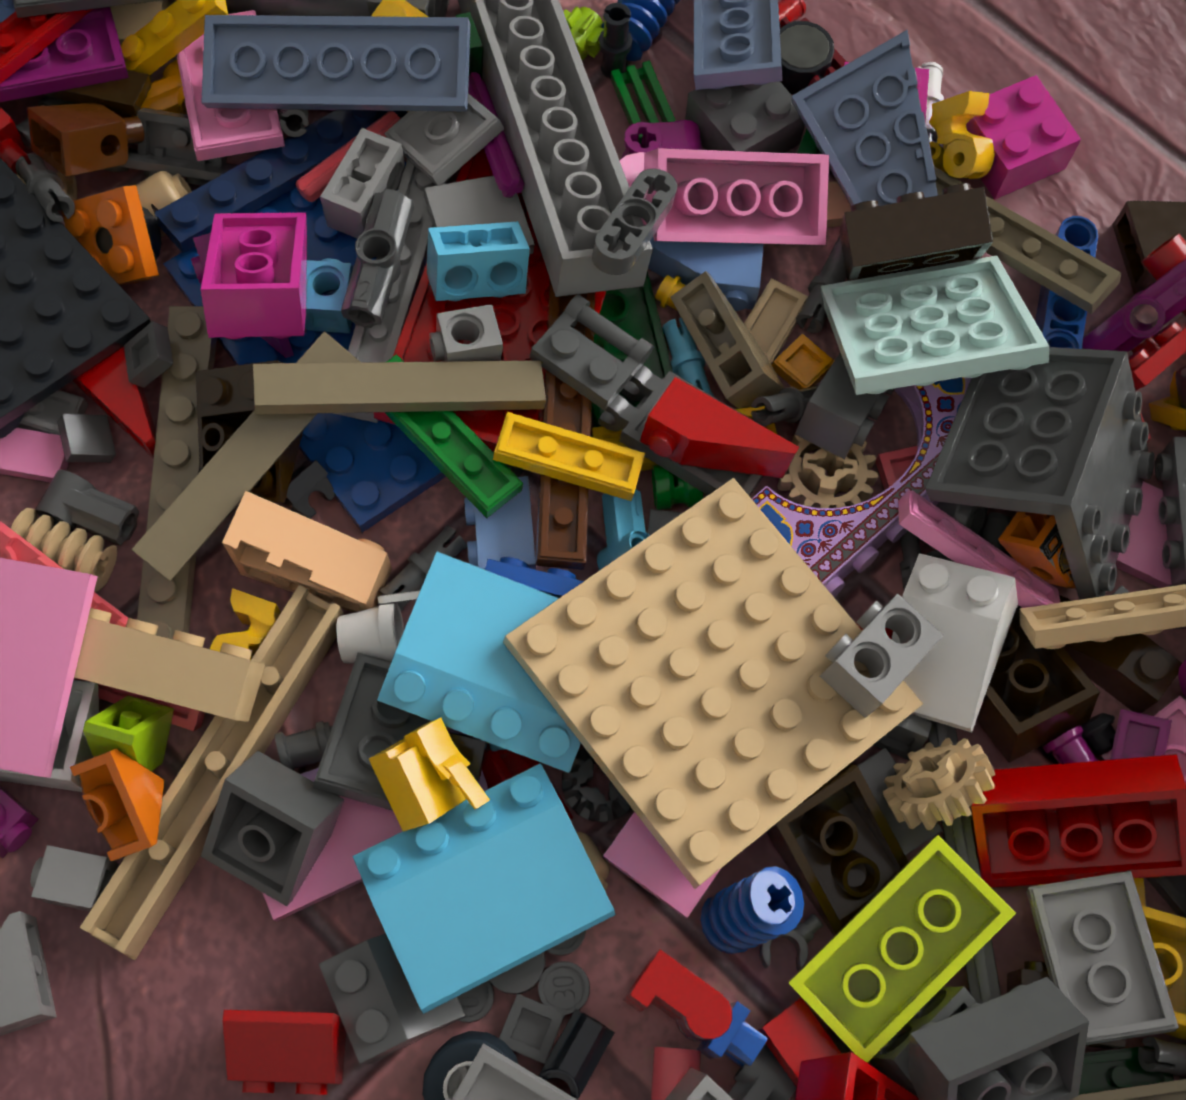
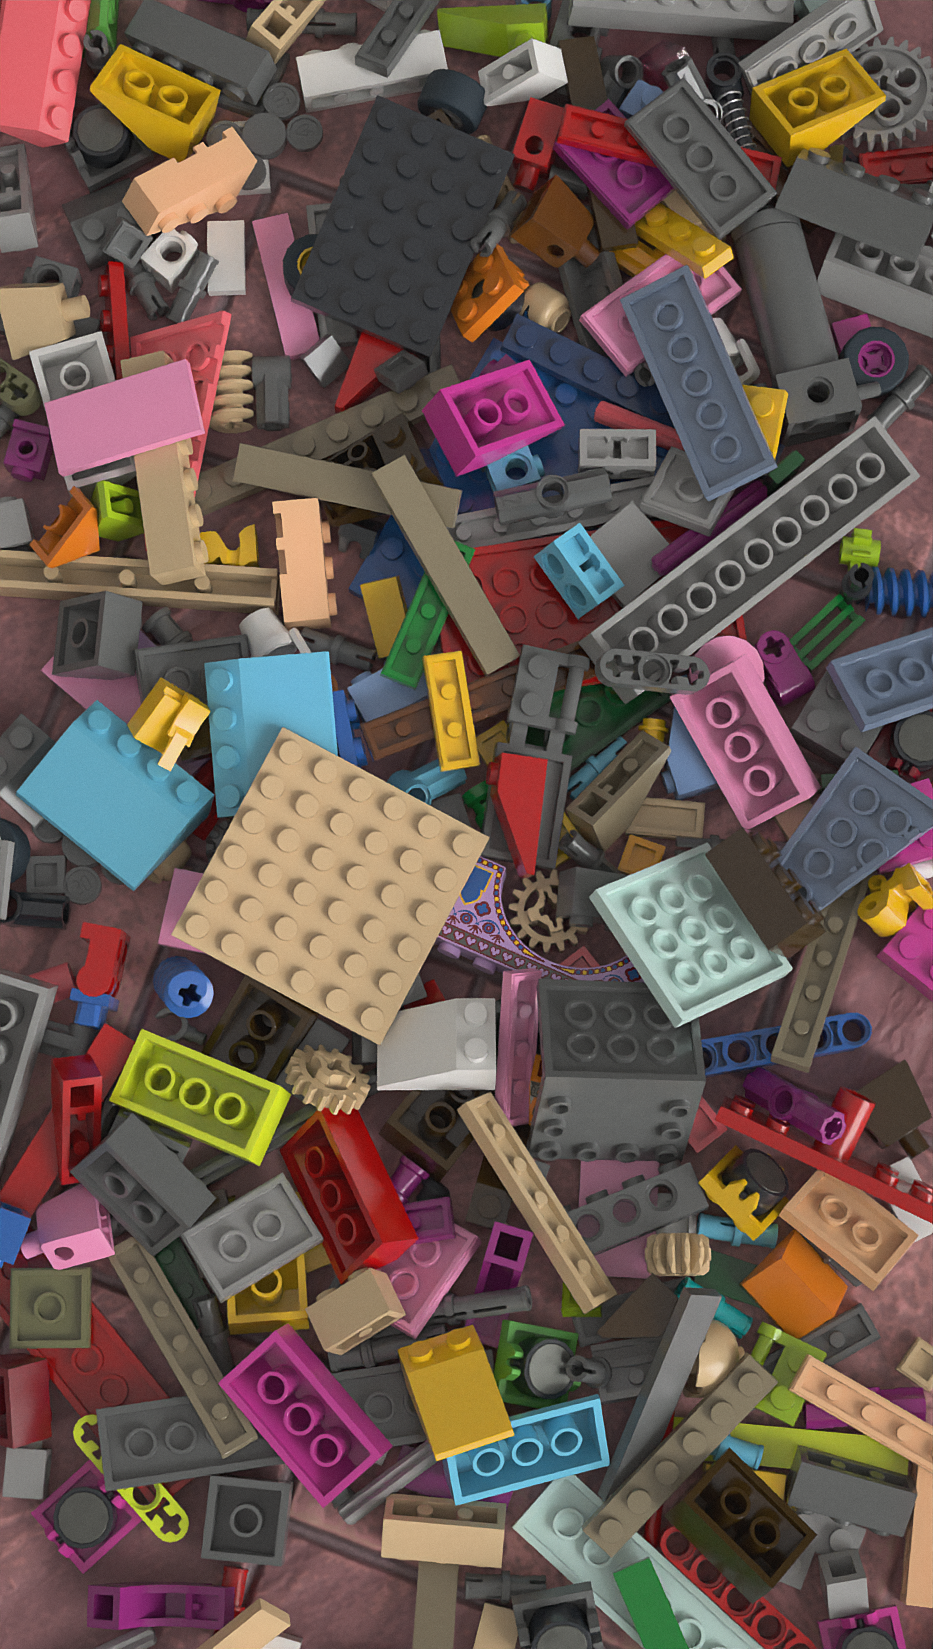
camera: 70 degrees right, 10 degrees up
light grey brick [429,304,503,362] -> none
light grey brick [820,593,943,718] -> none
none -> yellow tile [360,575,408,658]

